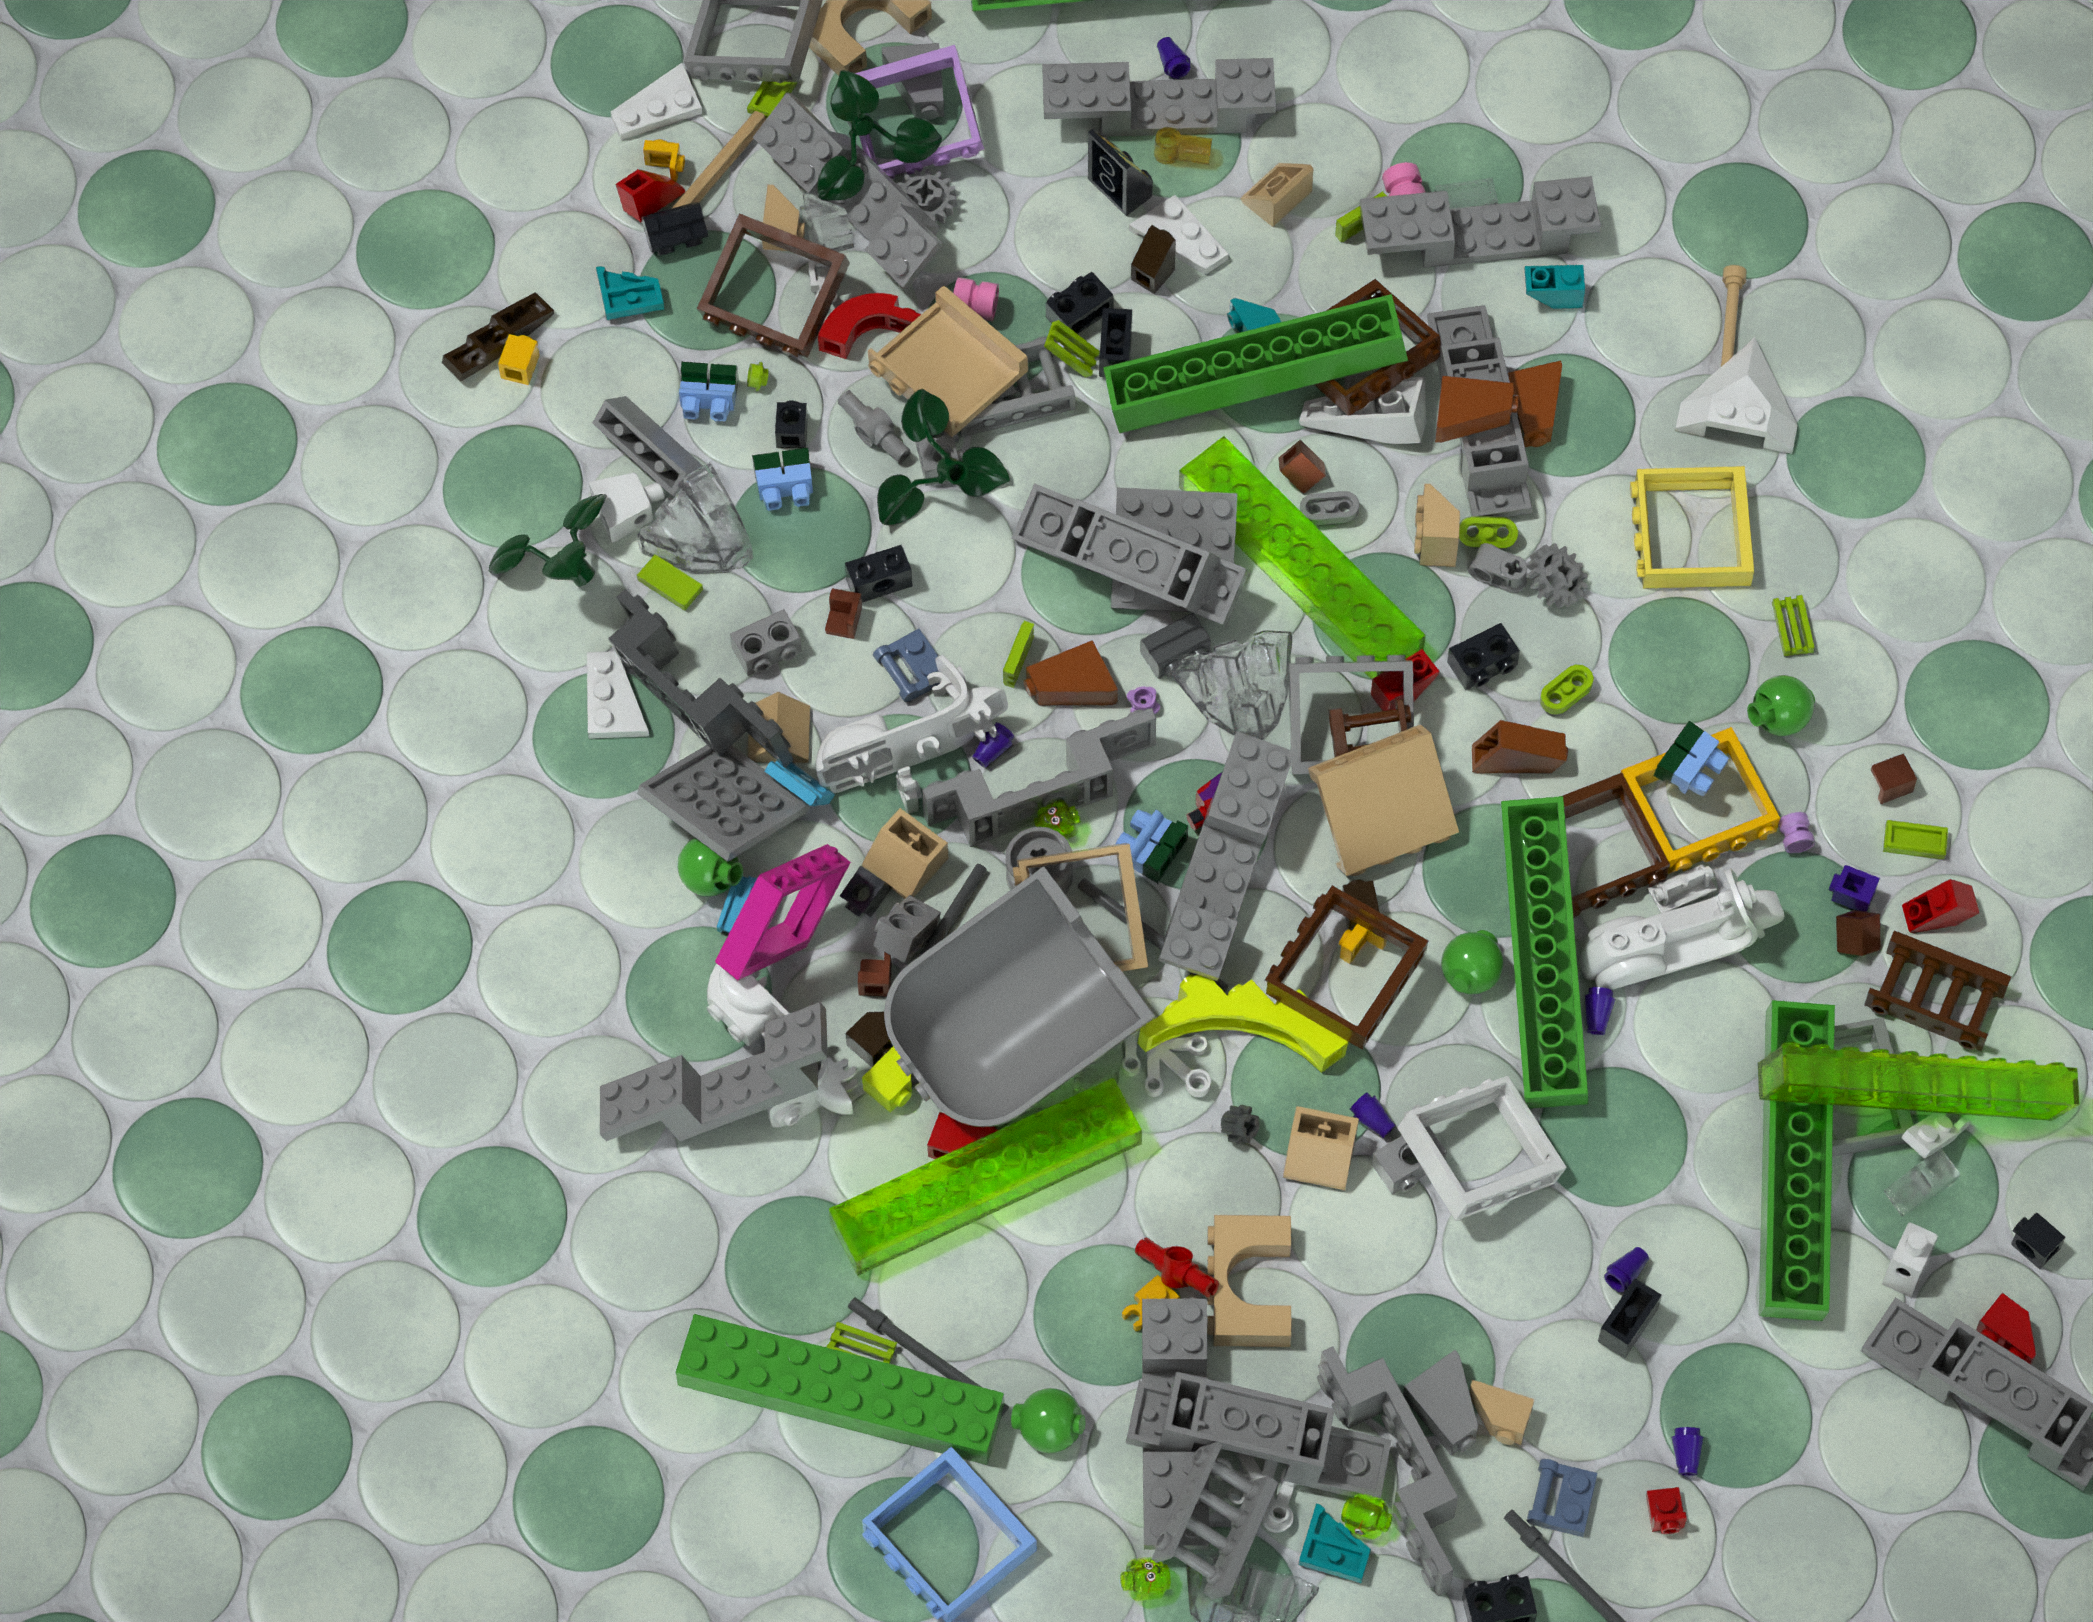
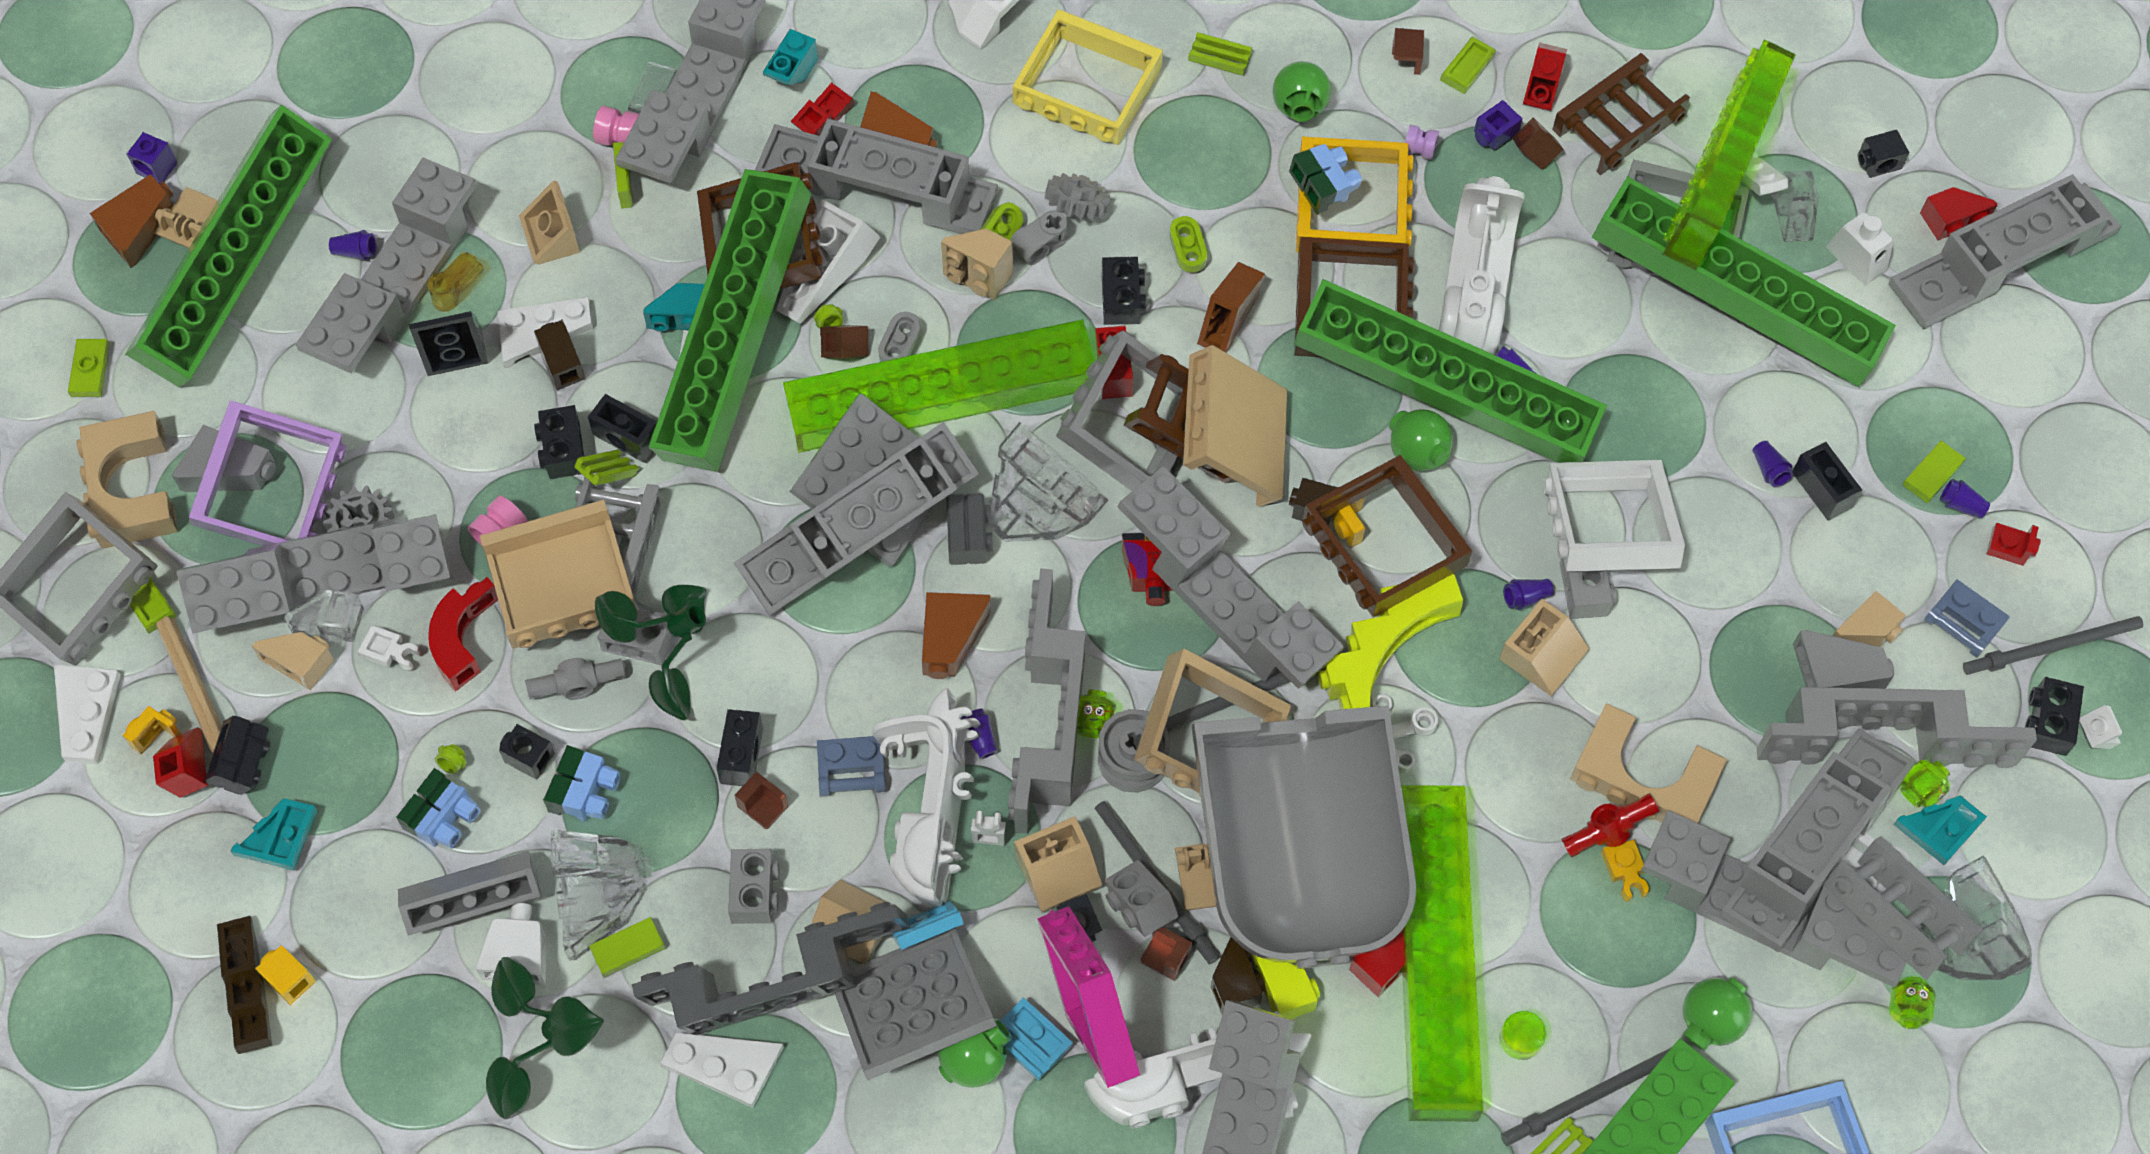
camera: 65 degrees left, 0 degrees up
reddish brown window [697,213,850,358] -> none
dark green plant [817,70,942,201] -> none
lime tile [1003,621,1034,688] -> none
hips [1115,809,1188,884] -> none
lavender plate [1127,686,1160,714] -> none
dark grey gear [1221,1105,1259,1144] -> none
dark orange slope [1435,376,1519,443] -> none
white hinge [1648,864,1717,913] -> none
none -> red slope [791,82,855,136]
none -> lime plate [814,304,843,328]
none -> clear neon green head [1499,1011,1547,1060]
none -> lime tile [1903,440,1966,504]

